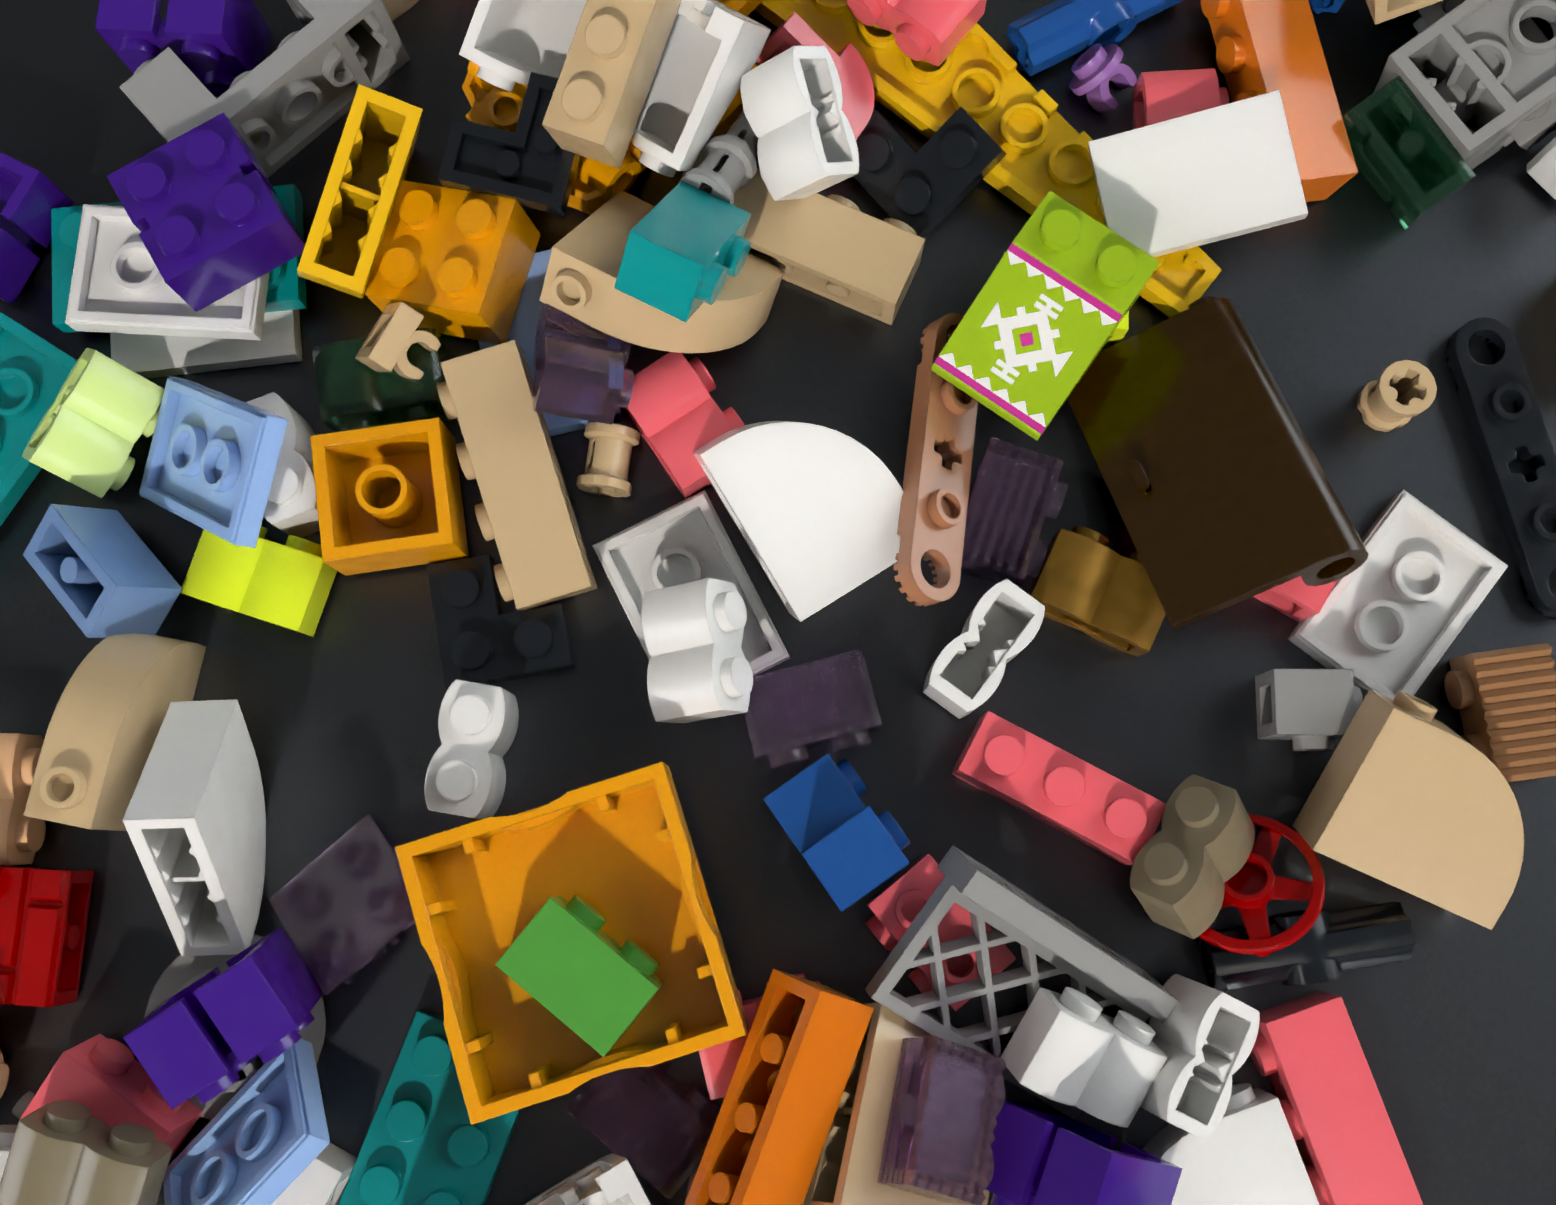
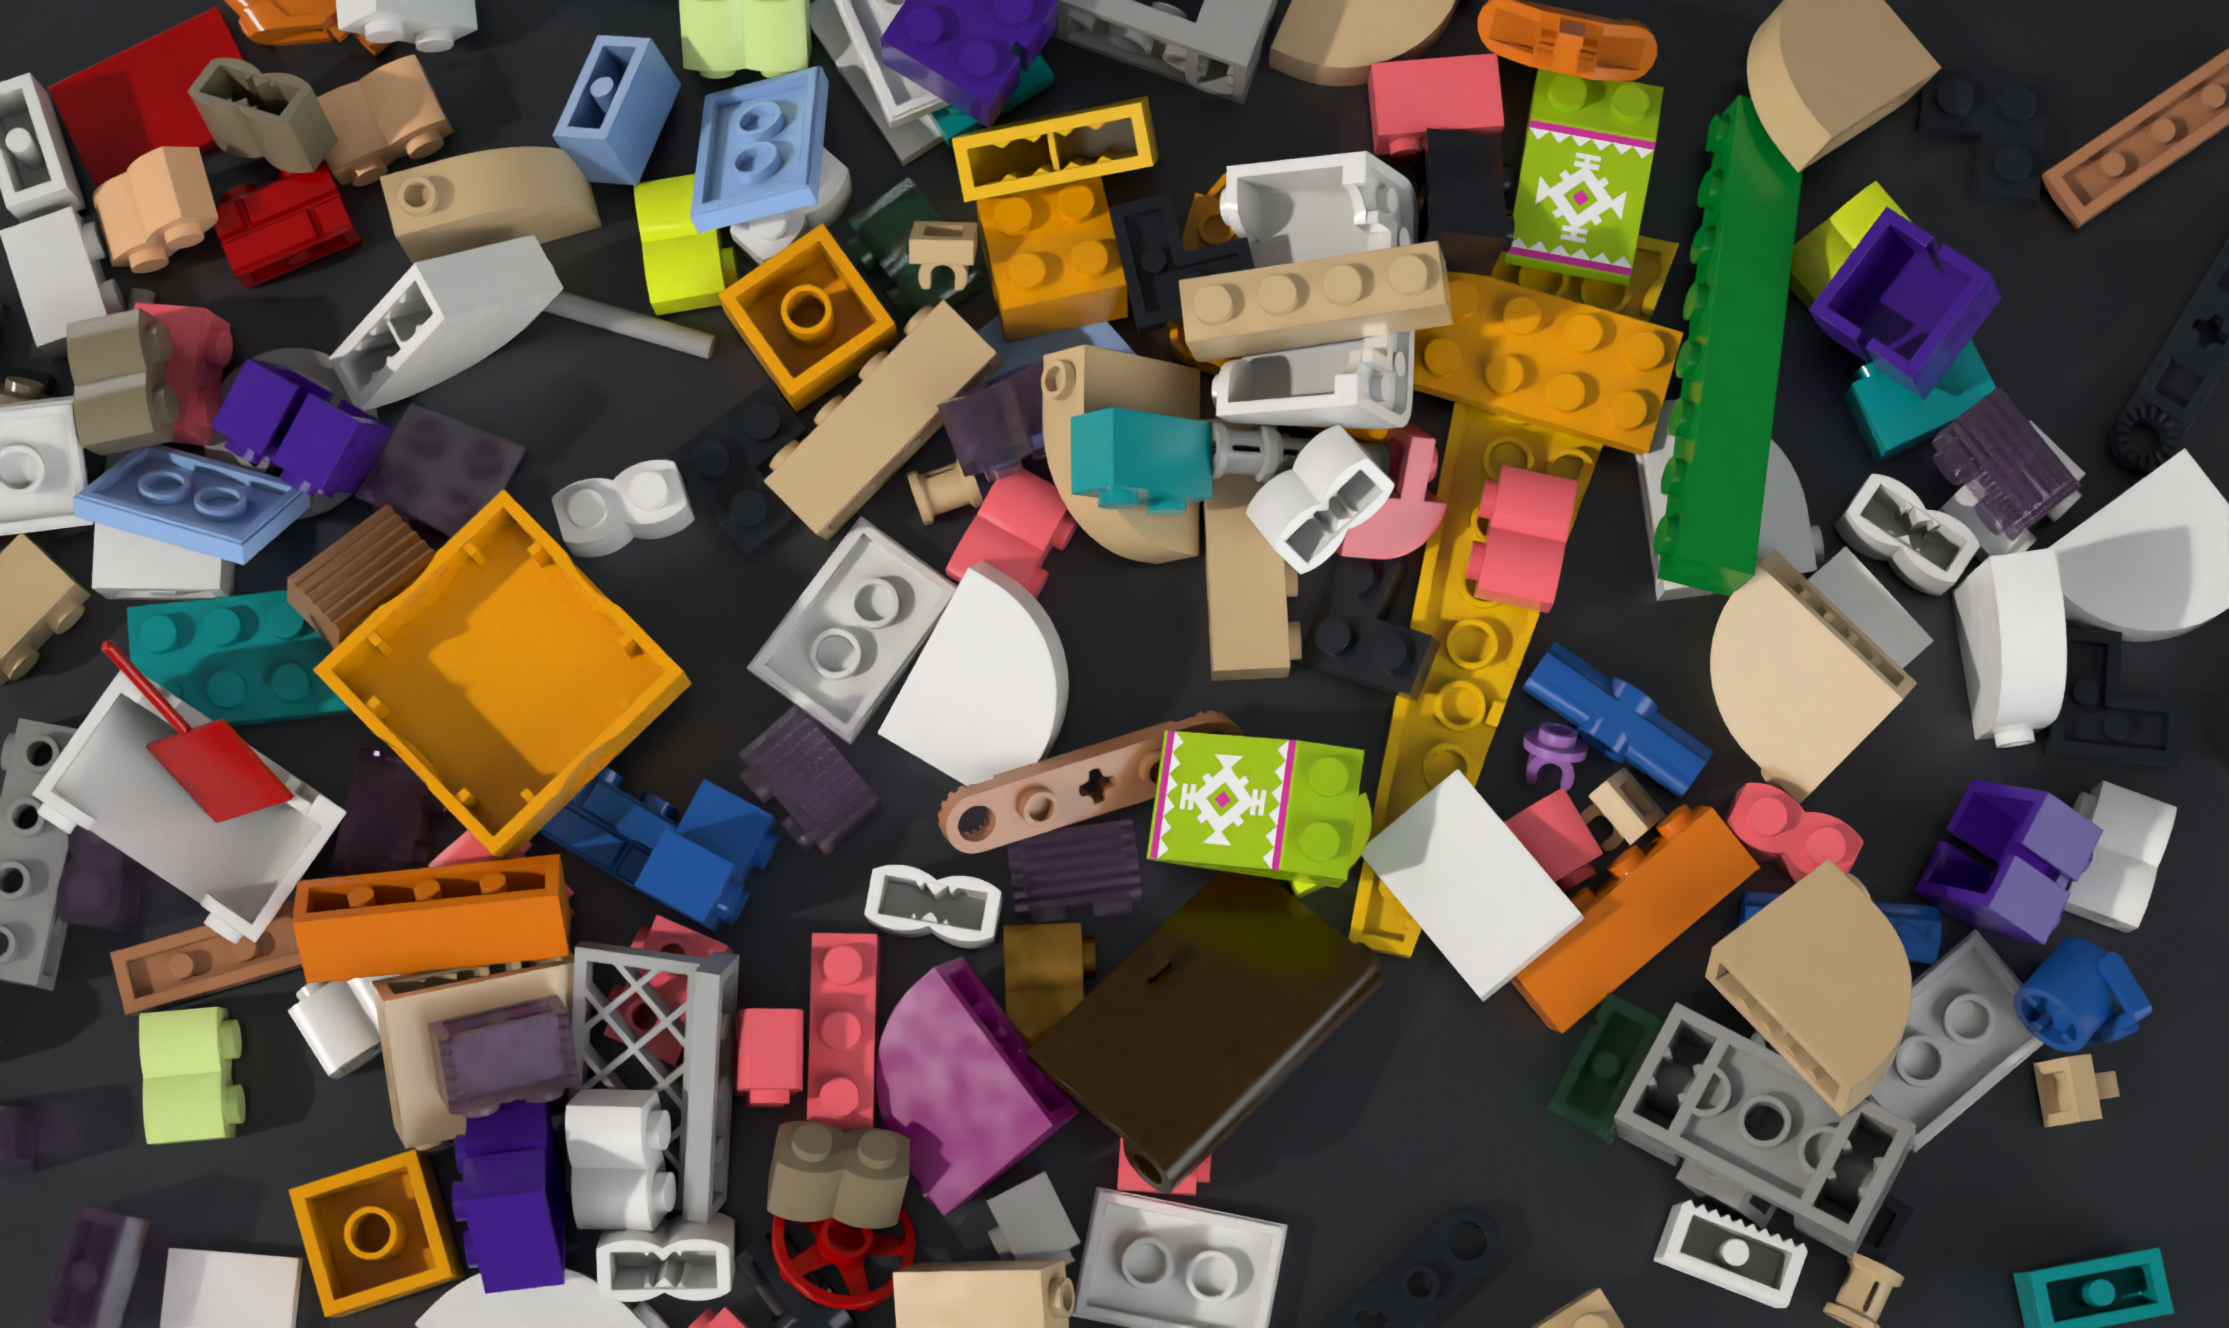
camera: 60 degrees right, 0 degrees up
bright green brick [495,895,664,1057] -> none
white brick [641,577,753,723] -> none
tan bush [1357,360,1437,432] -> none
none -> medium nougat brick [287,504,436,649]
none -> blue brick [538,767,679,896]
none -> light grey bar [543,291,716,359]
none -> coral brick [732,1008,804,1108]
none -> magenta brick [876,956,1079,1216]
none -> tan tile [1580,767,1667,851]

